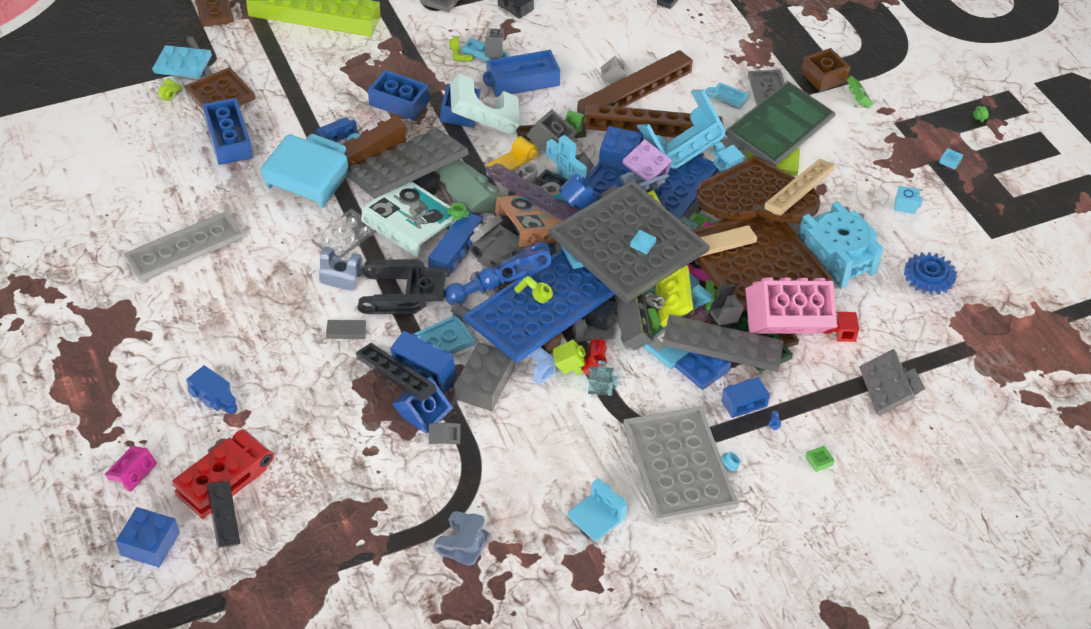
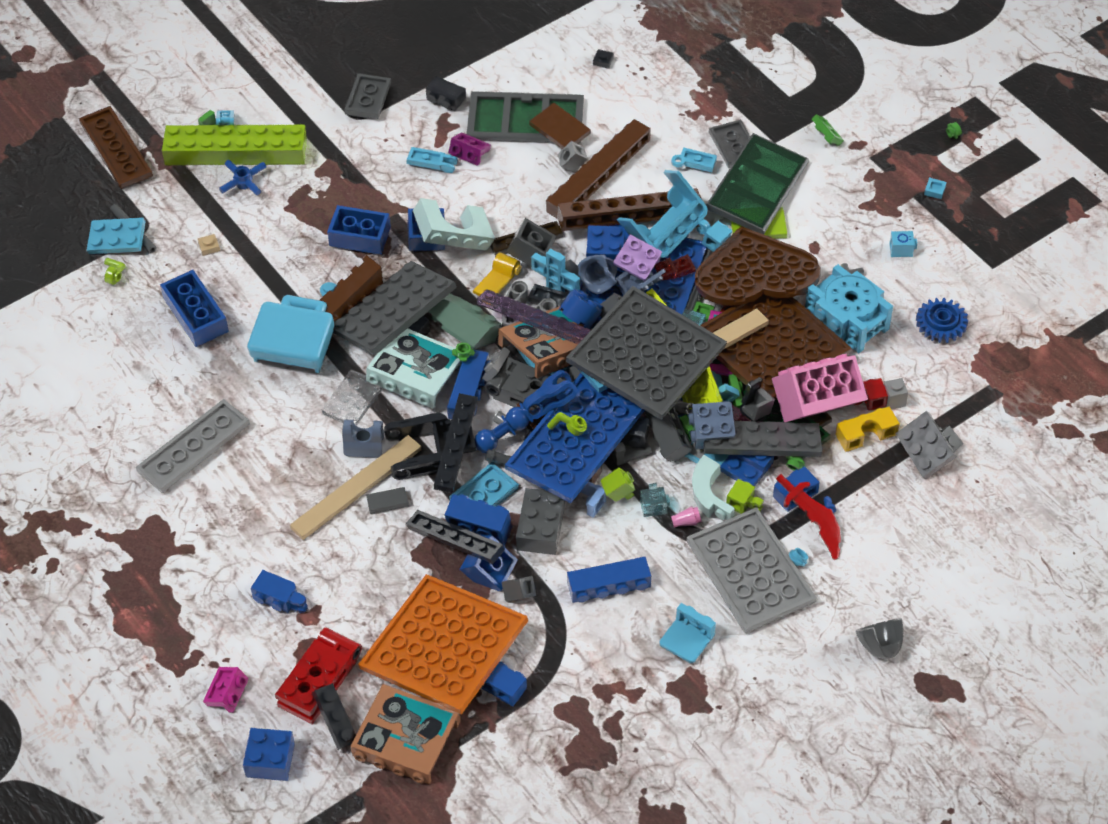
camera: 10 degrees left, 5 degrees up
reddish brown plate [185,67,256,109] -> none
blue bracket [316,117,357,142] -> none
sand blue piece [433,511,490,566] -> none
lime plate [449,36,472,61] -> none
blue piece [483,49,561,97] -> none
dark grey slope [485,28,504,60] -> none
bright green tile [565,110,585,132] -> none
red piece [582,338,607,377] -> none
medium azure plate [630,230,656,255] -> none
tan plate [765,158,835,215] -> none
reddish brown brick [801,48,850,92] -> none
bright green plate [805,446,835,472] -> none
none -> tan plate [197,234,220,256]
none -> blue bar [219,160,266,195]
none -> tan tile [290,435,422,540]
none -> panel [350,684,461,785]
none -> orange plate [358,574,529,715]
none -> black plate [434,393,478,493]
none -> magenta bracket [448,132,491,165]
none -> door [466,91,584,143]
none -> blue brick [481,661,527,706]
none -> reddish brown tile [529,103,591,149]
none -> blue brick [567,556,652,603]
none -> sand blue piece [578,255,618,294]
none -> clear red slope [654,254,696,280]
none -> bright pink cone [671,506,702,527]
none -> sand blue bracket [688,402,735,449]
none -> light aqua arch [692,455,735,520]
none -> lime brick [726,479,764,514]
none -> red sword [776,474,841,560]
none -> bright green plate [786,456,806,471]
none -> yellow arch [835,406,900,452]
none -> dark grey hair [856,618,904,659]
none -> light grey brick [884,378,908,409]

